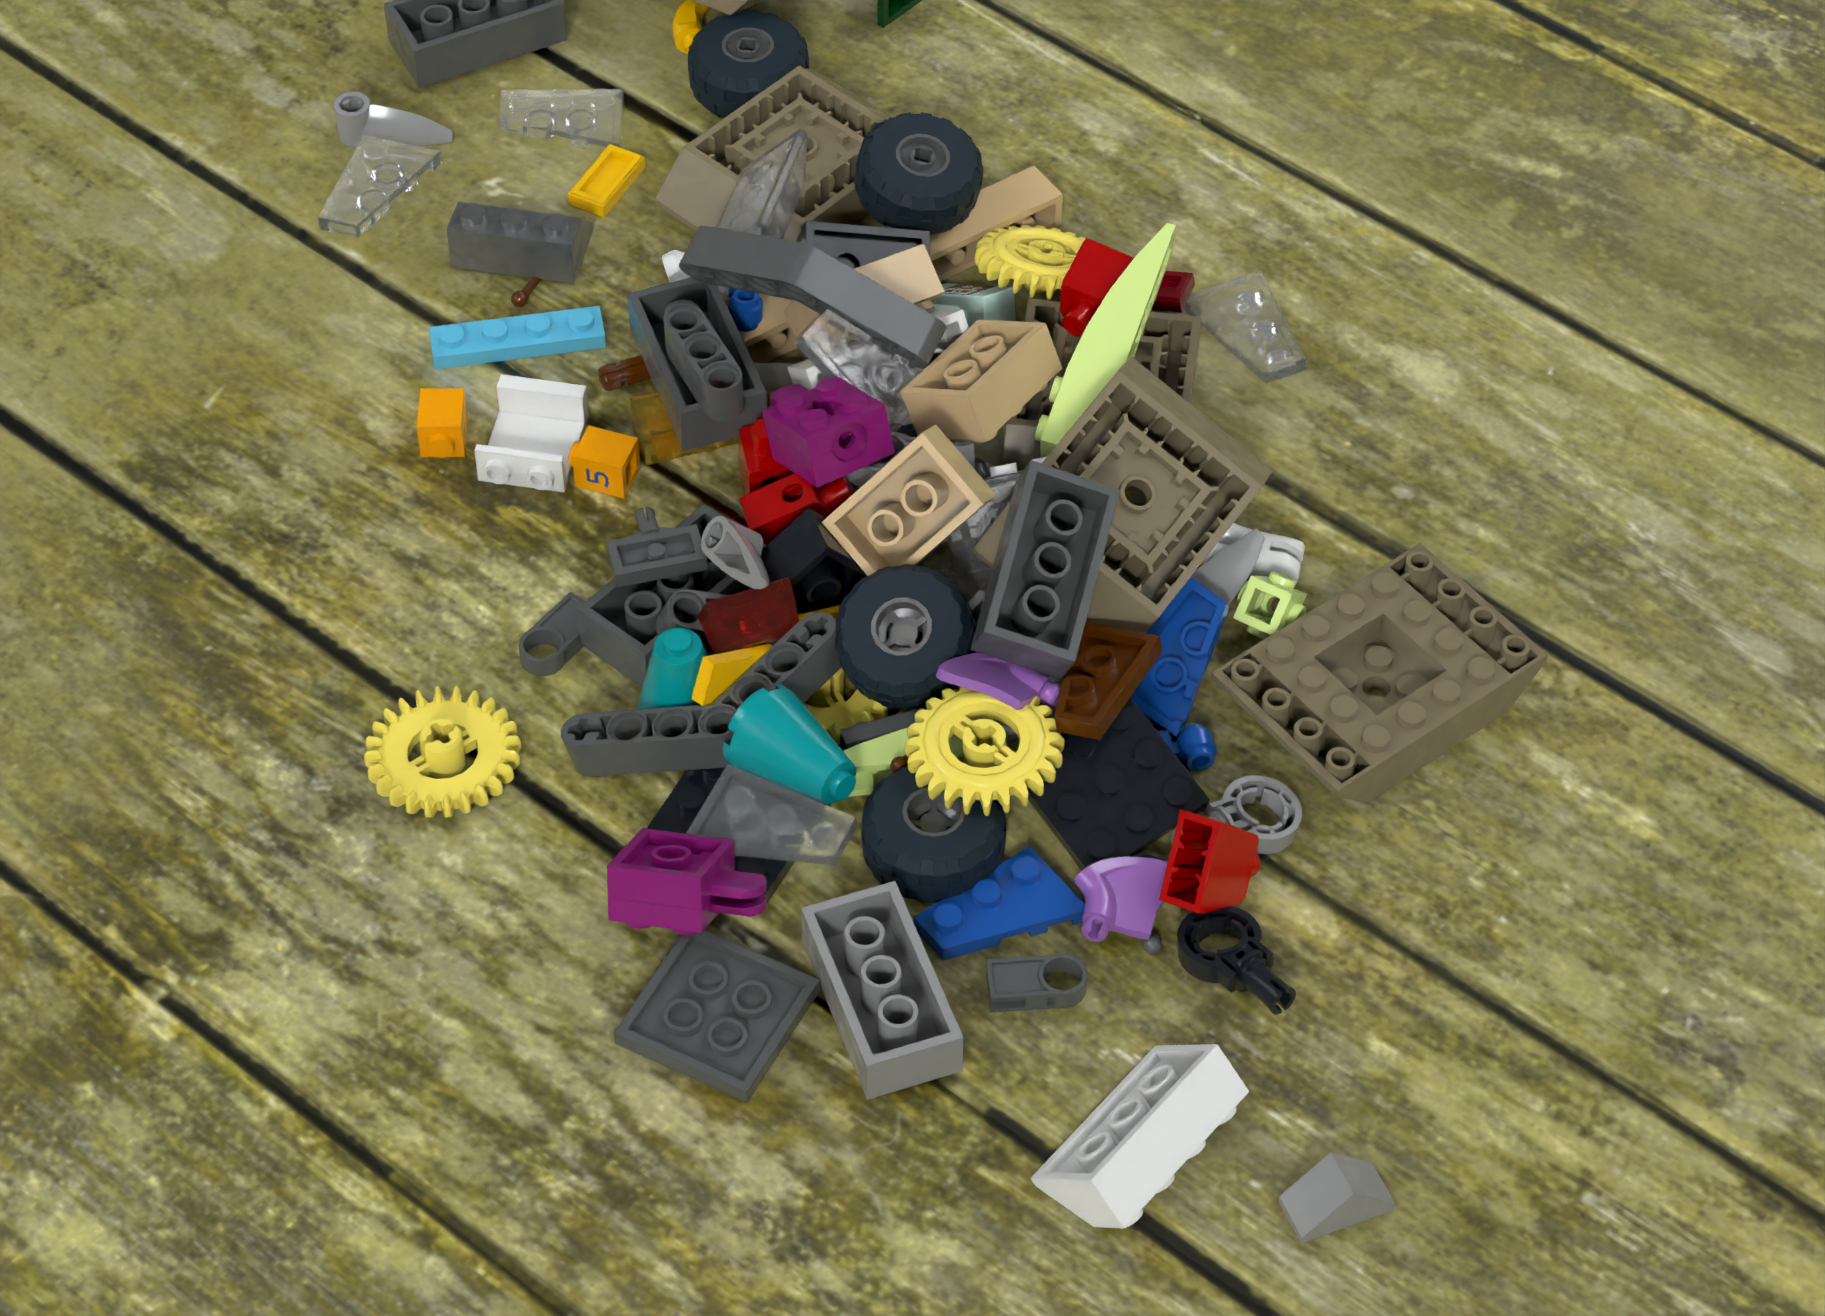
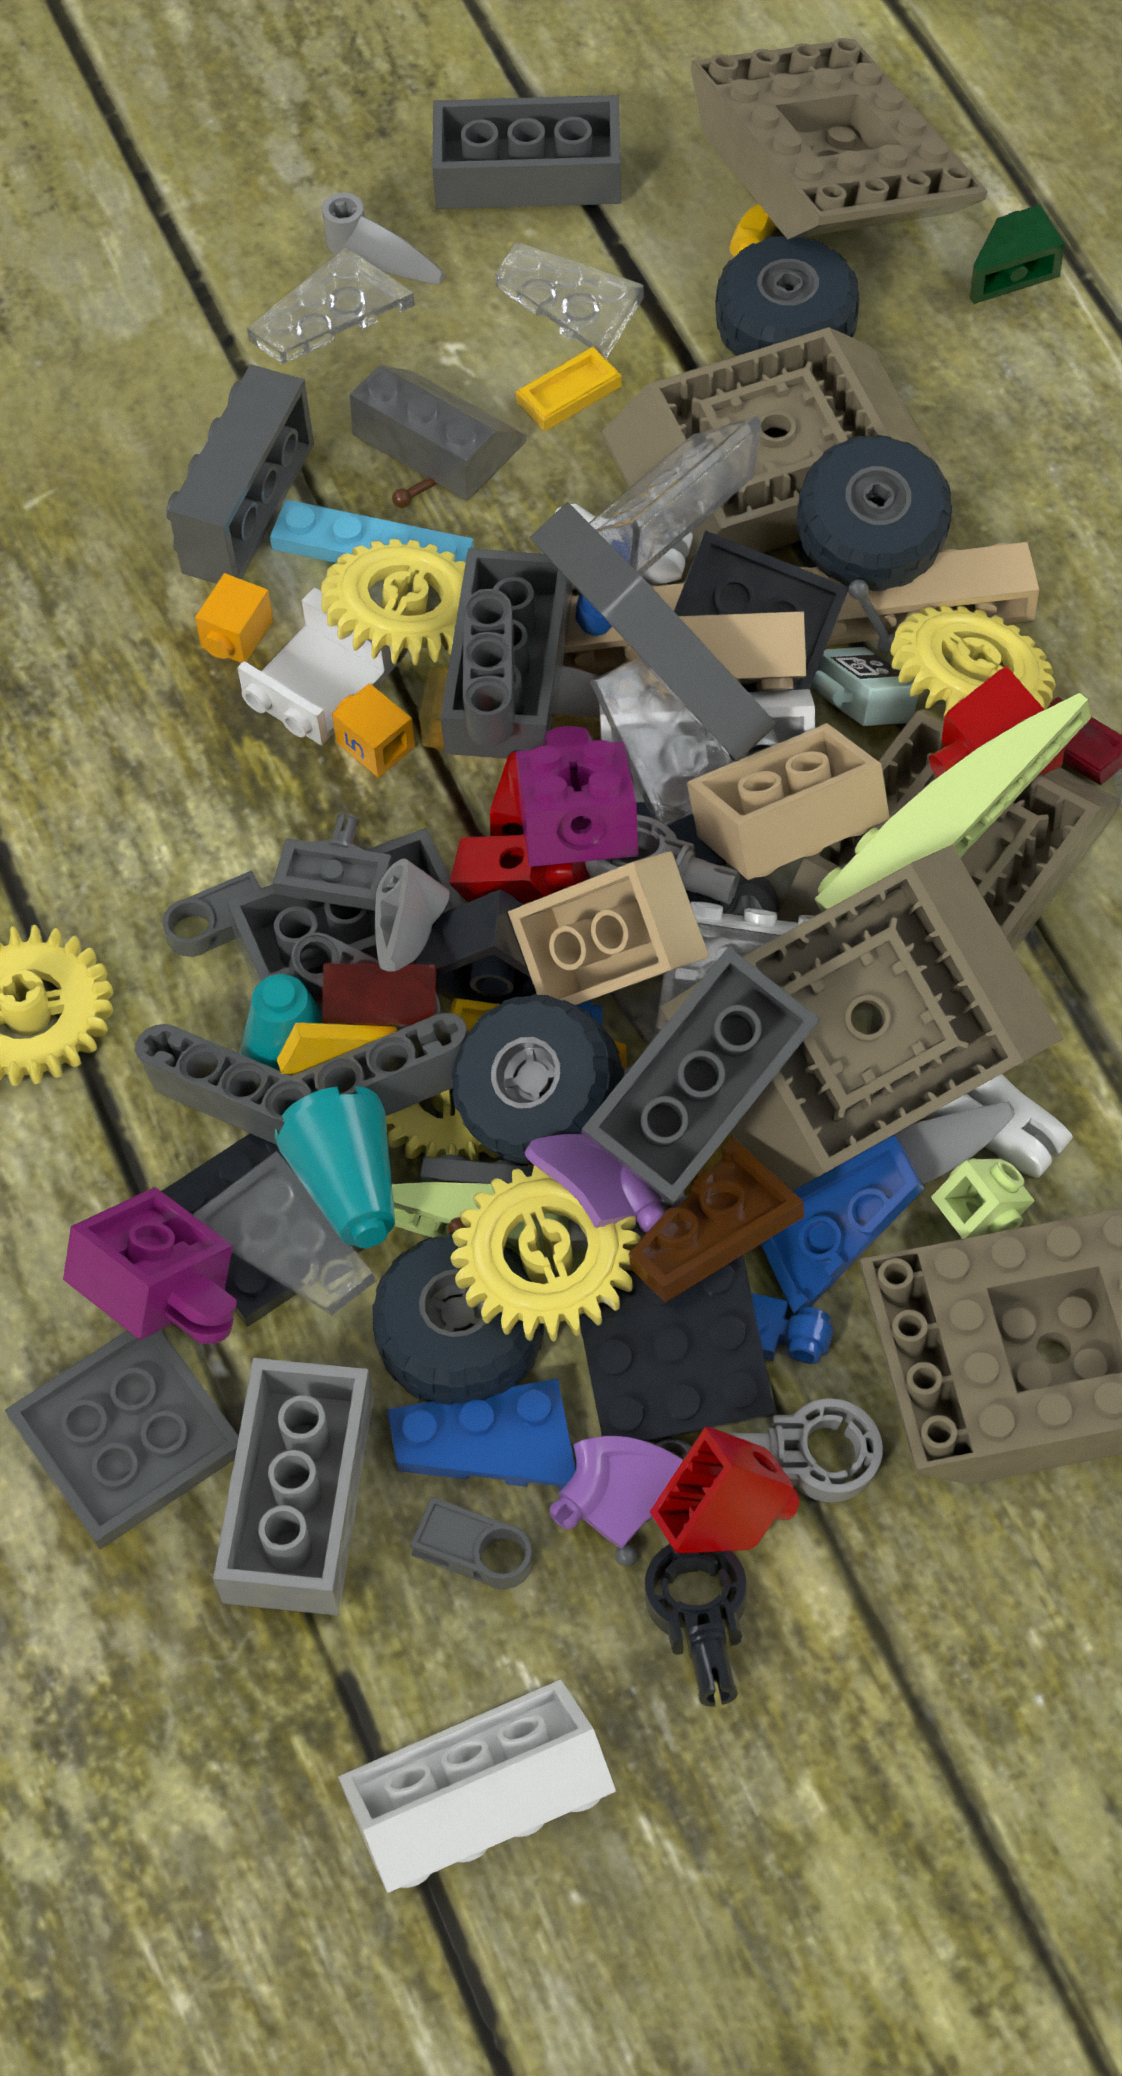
camera: 30 degrees right, 10 degrees up
light grey slope [1278,1152,1396,1244] -> none
none -> dark grey brick [166,364,314,584]
none -> light yellow gear [321,539,466,665]
none -> dark grey hinge [848,579,895,653]

